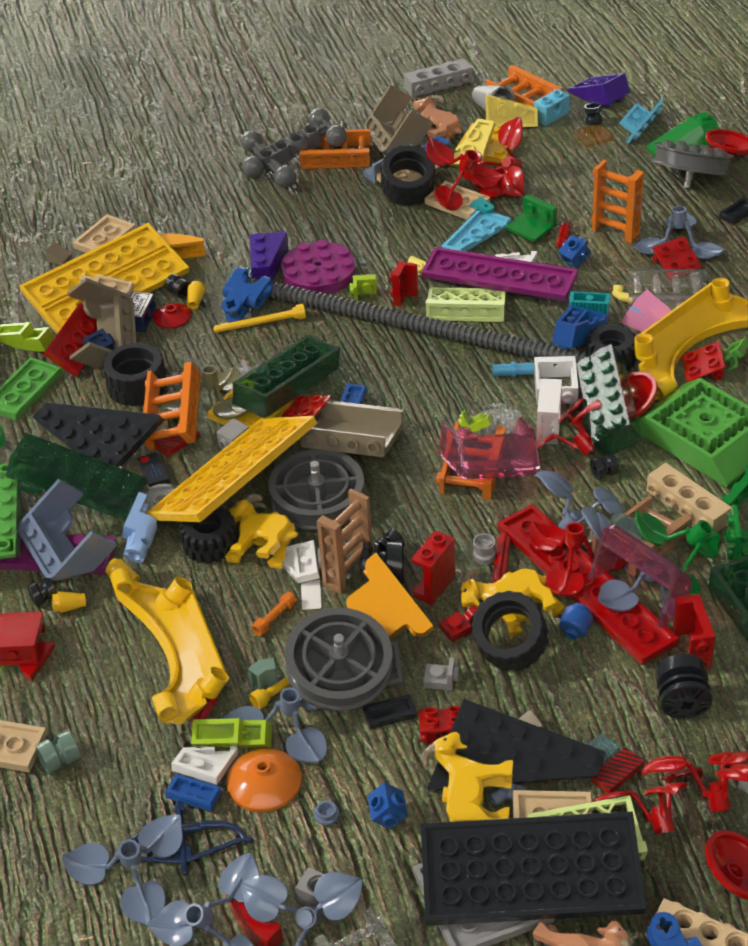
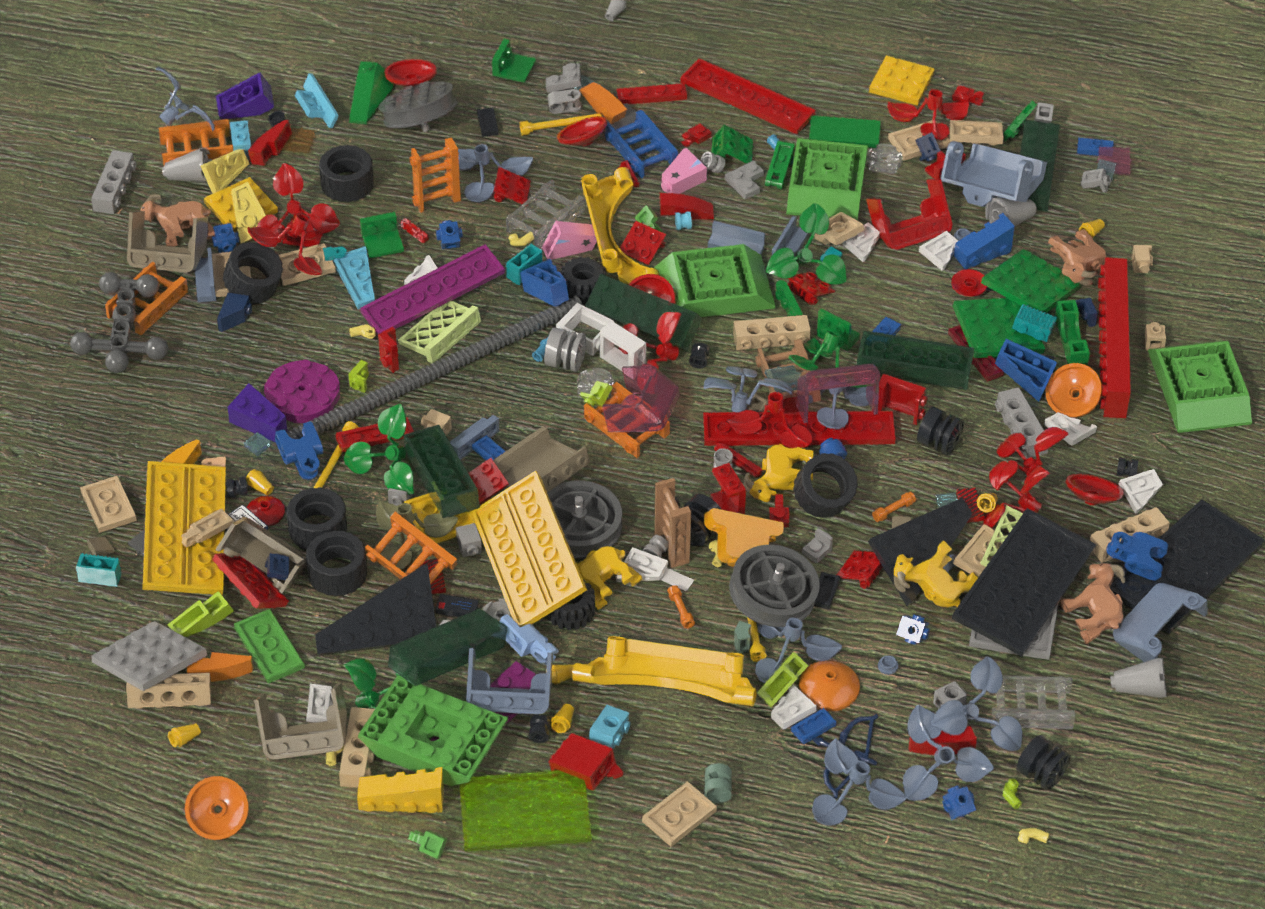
camera: 60 degrees left, 5 degrees up
none -> teal brick [76,553,122,587]
none -> sand blue plant [155,66,215,131]
none -> light nougat piece [201,457,226,467]
none -> dark blue slope [217,293,252,332]
none -> red slope [248,120,292,166]
none -> black tyre [287,487,347,550]
none -> black tyre [319,145,374,202]
none -> red plate [335,417,414,452]
none -> green plant [344,404,414,495]
none -> tan brick [421,409,452,441]
none -> sand blue panel [443,415,499,462]
none -> light grey wheel [544,327,586,372]
none -> medium azure brick [589,705,631,749]
none -> orange bar [872,492,916,522]
none -> yellow cone [977,493,998,513]

